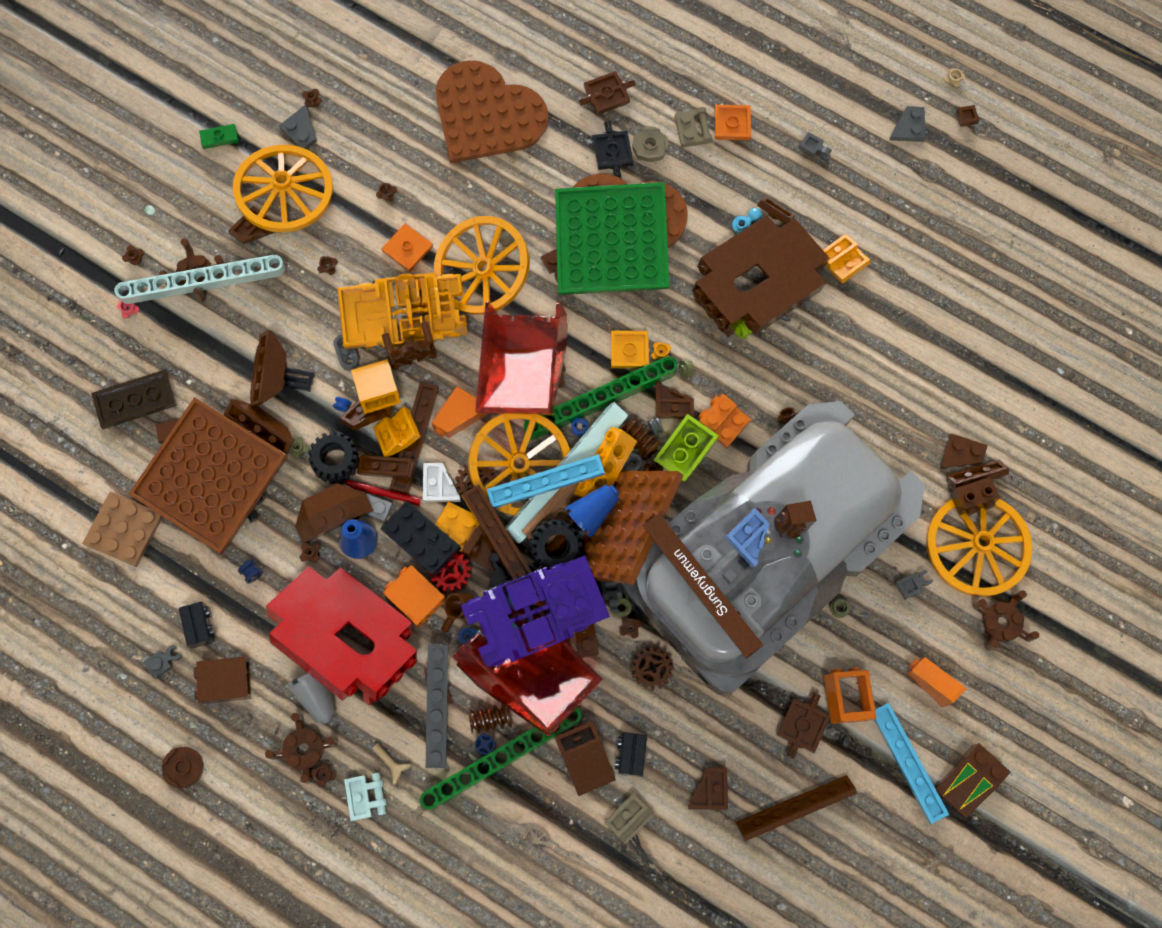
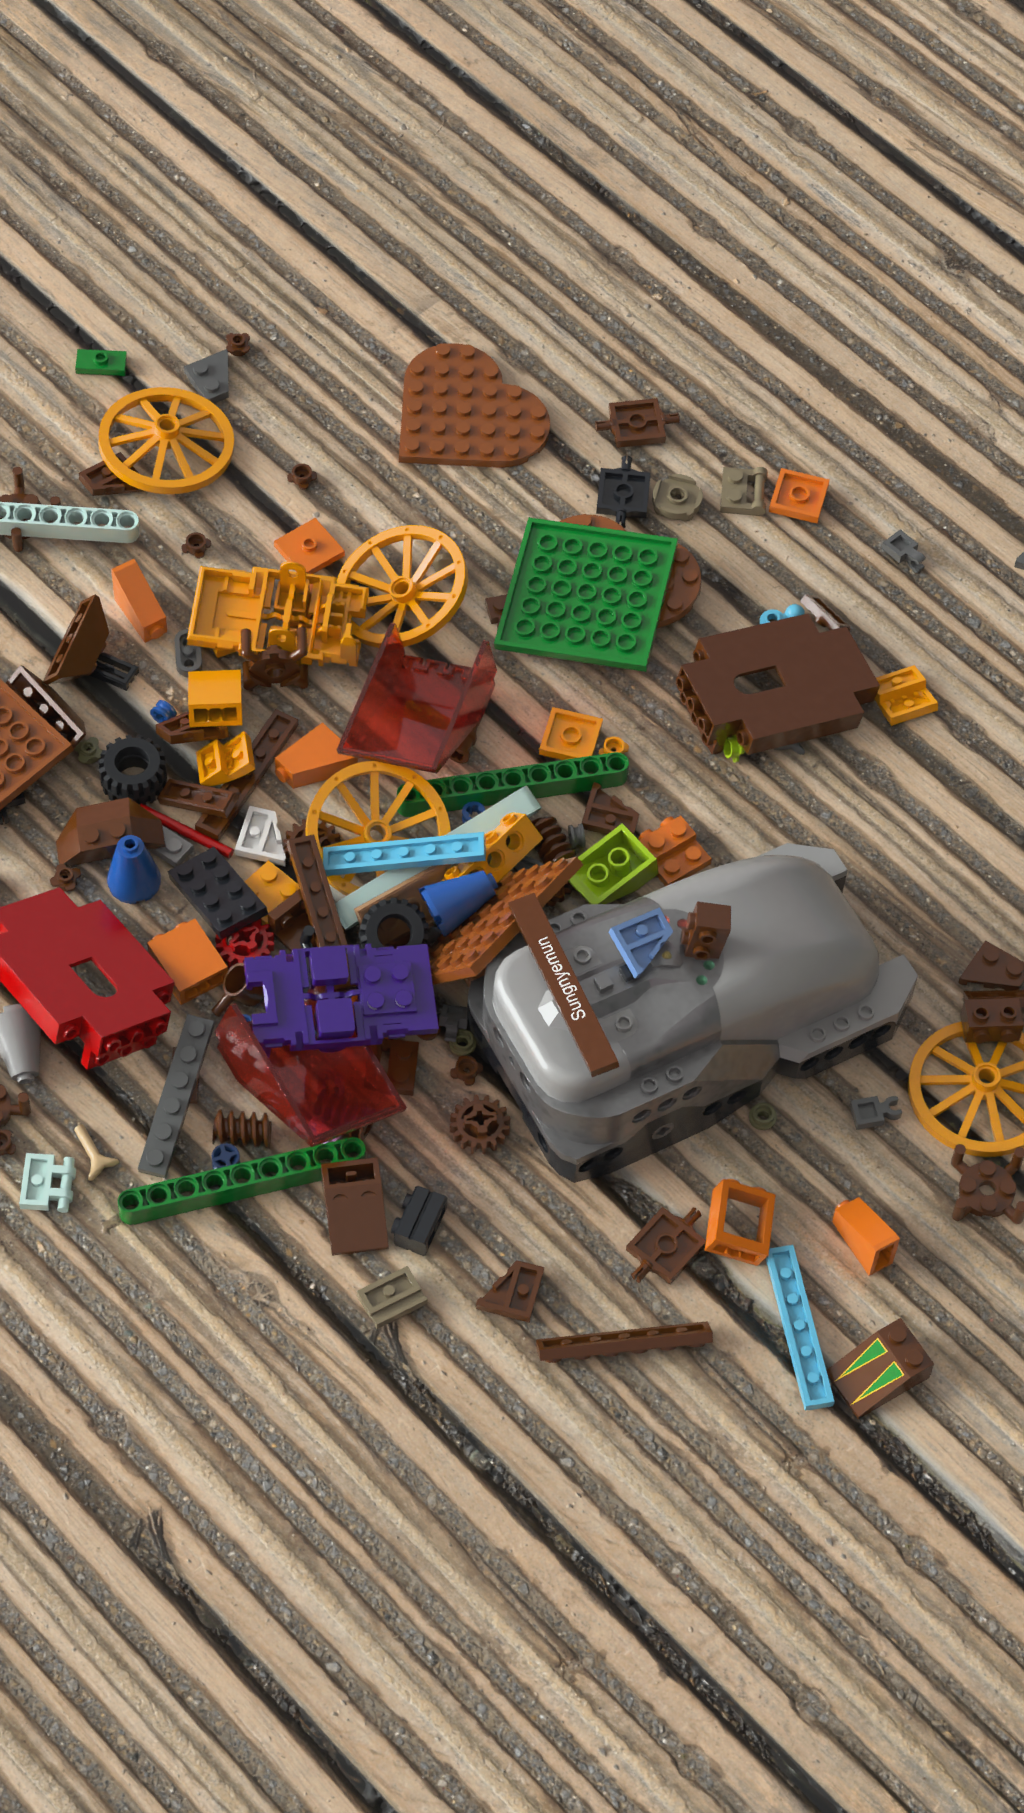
camera: 15 degrees right, 15 degrees down
olive plate [678,360,695,379] -> none
none -> orange slope [111,559,167,643]

